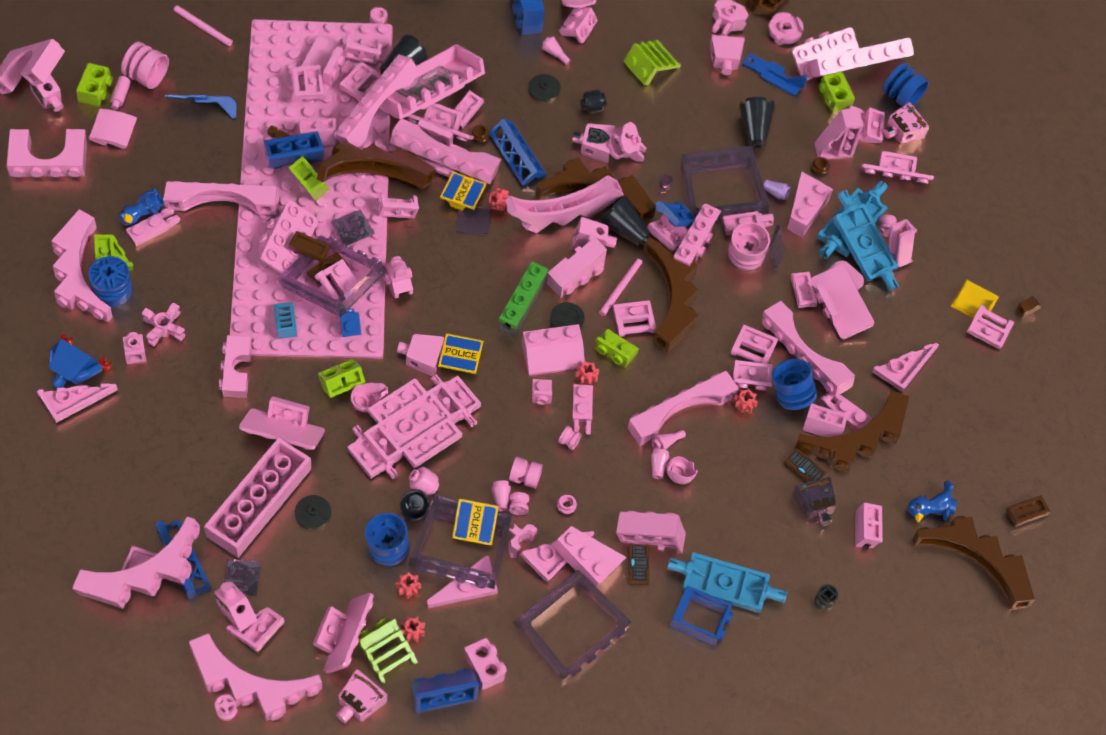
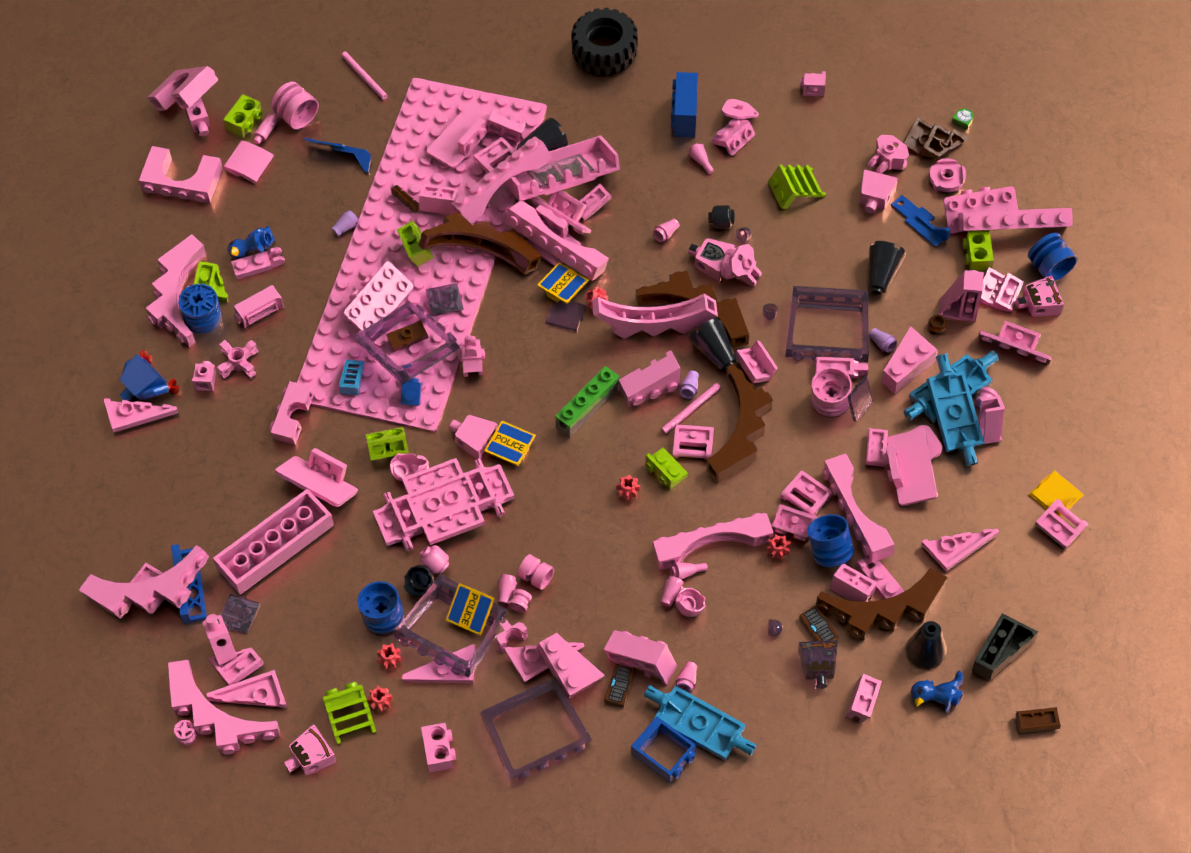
camera: 25 degrees right, 0 degrees up
bright pink arch [163,181,280,215] -> none
blue slope [263,131,324,168] -> none
reddish brown tile [288,231,331,263] -> none
bright pink plate [289,65,324,102] -> none
pearl dark grey piece [295,495,331,530] -> none
bright pink bracket [313,593,374,674] -> none
bright pink plate [314,259,364,308] -> none
bright pink tile [370,7,387,24] -> none
bright pink hinge [377,193,419,218] -> none
blue slope [411,669,479,713] -> none
reddish brown plate [471,125,489,142] -> none
blue fence [489,118,547,186] -> none
bright pink slope [521,324,585,376] -> none
pearl dark grey piece [529,74,561,102] -> none
bright pink bracket [532,379,552,405] -> none
pearl dark grey piece [550,302,585,329] -> none
bright pink plate [557,495,577,514] -> none
bright pink wheel [558,426,582,450] -> none
bright pink torso [571,217,617,251] -> none
bright pink hinge [572,384,593,434] -> none
blue plate [655,201,696,227] -> none
bright pink bracket [674,204,721,266] -> none
pearl dark grey wheel [815,584,838,611] -> none
reddish brown arch [913,516,1035,609] -> none
reddish brown piece [1016,296,1042,318] -> none
none -> bright pink wing [206,670,287,708]
none -> bright pink window [234,285,284,329]
none -> lavender cone [331,210,359,236]
none -> bright pink cone [653,218,680,242]
none -> bright pink cone [676,662,697,693]
none -> lavender cone [679,370,699,399]
none -> hinge [736,227,752,243]
none -> clear purple hinge [768,619,783,636]
none -> black cone [906,621,947,669]
none -> pearl dark grey wedge [972,613,1038,680]

